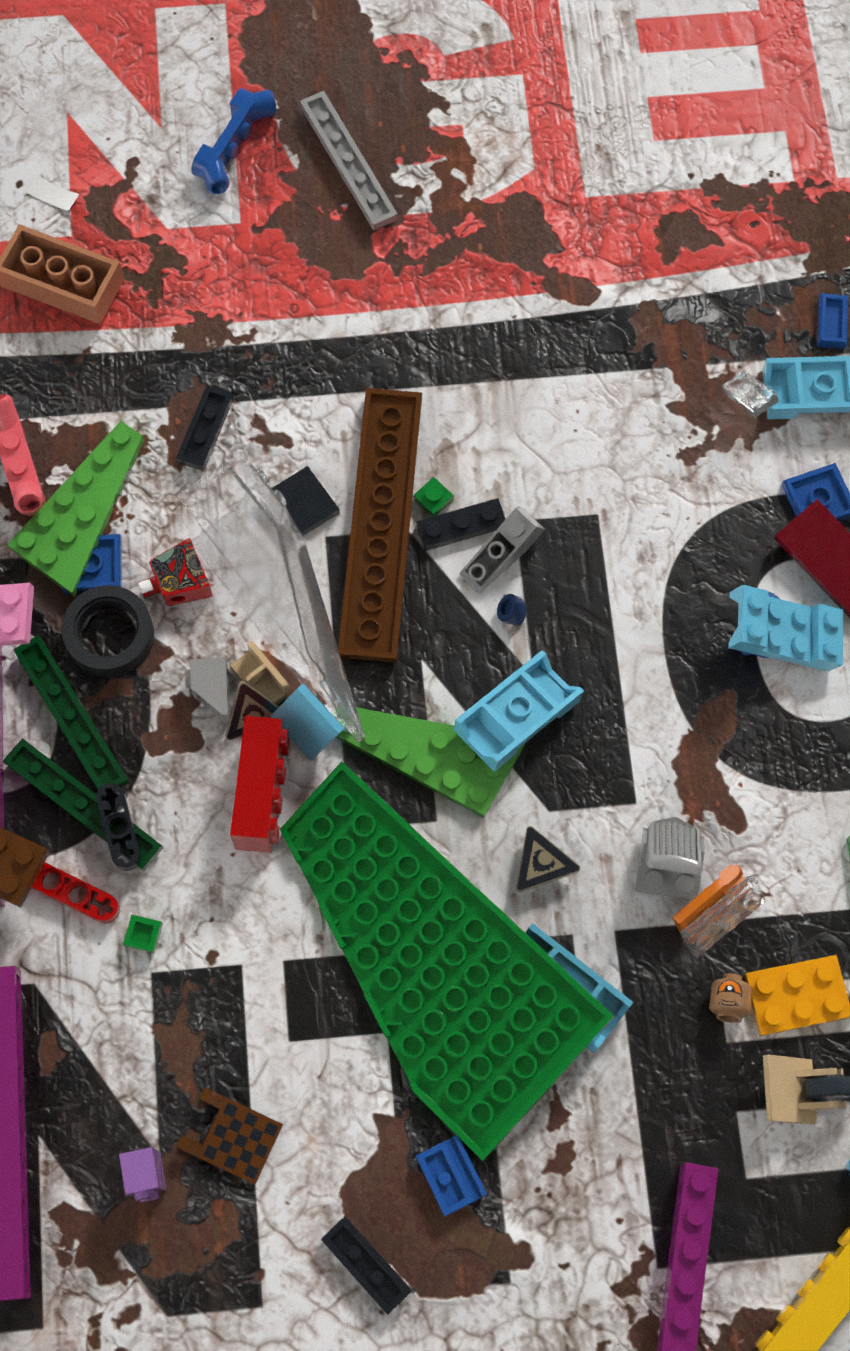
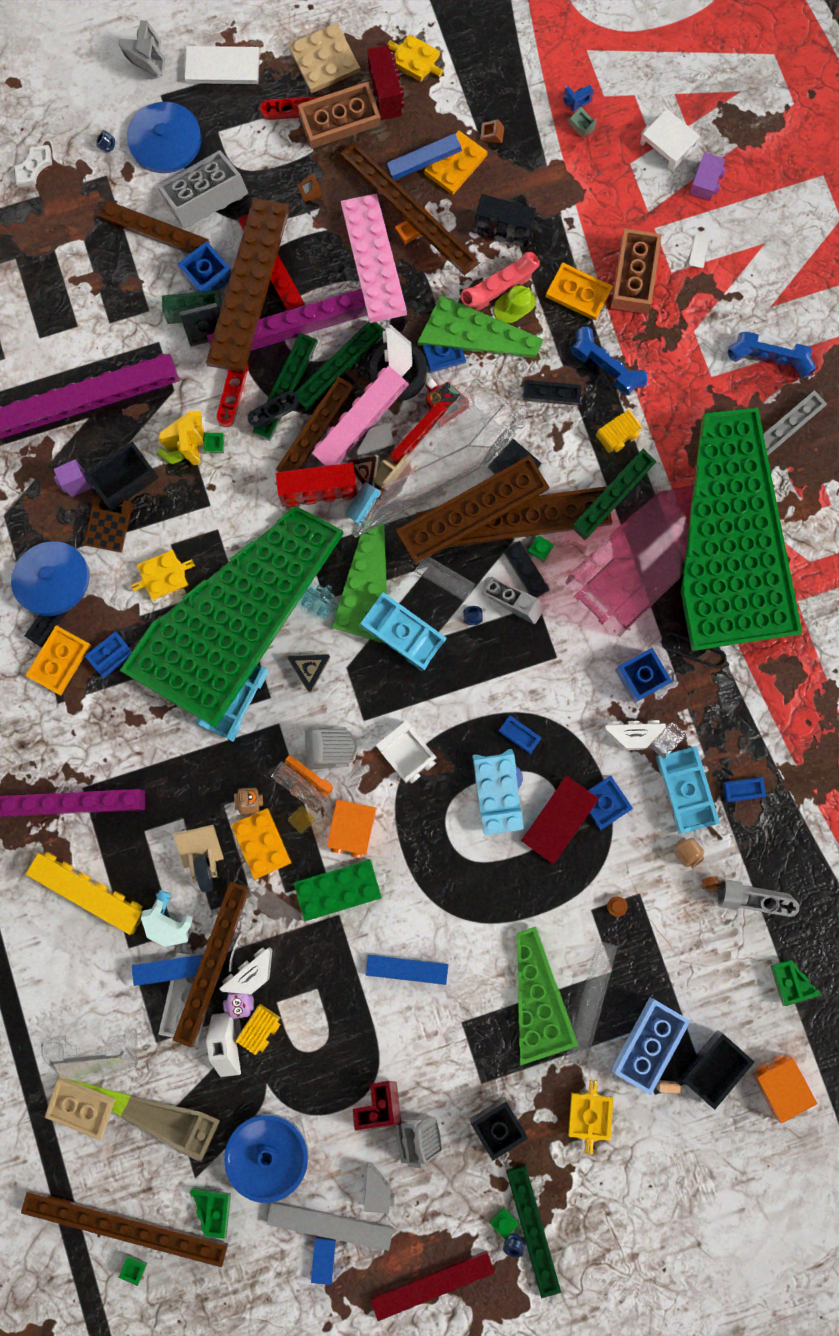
camera: 80 degrees right, 10 degrees up
none -> blue dish [11,541,90,616]
none -> light orange plate [25,625,91,695]
none -> black piece [85,441,159,511]
none -> yellow plate [131,550,195,601]
none -> lime arm [157,447,185,464]
none -> yellow piece [158,410,204,465]
none -> reddish brown plate [276,377,354,472]
none -> clear yellow plate [287,806,316,834]
none -> clear light blue hips [301,585,339,619]
none -> bright pink brick [312,366,409,466]
none -> orange brick [327,800,377,858]
none -> white panel [376,720,437,784]
none -> white slope [383,325,413,377]
none -> red beam [390,402,448,465]
none -> reddish brown plate [396,455,550,565]
none -> clear plate [415,557,475,601]
none -> lime piece [494,286,536,323]
none -> blue tile [498,715,542,754]
none -> light orange plate [546,262,613,321]
none -> clear pink windscreen [565,485,694,637]
none -> blue plate [571,327,648,395]
none -> dark green plate [571,448,657,541]
none -> yellow brick [596,409,642,453]
none -> white slope [603,720,666,750]
none -> blue brick [615,648,673,704]
none -> black piece [661,632,727,668]
none -> green wing [681,408,803,651]

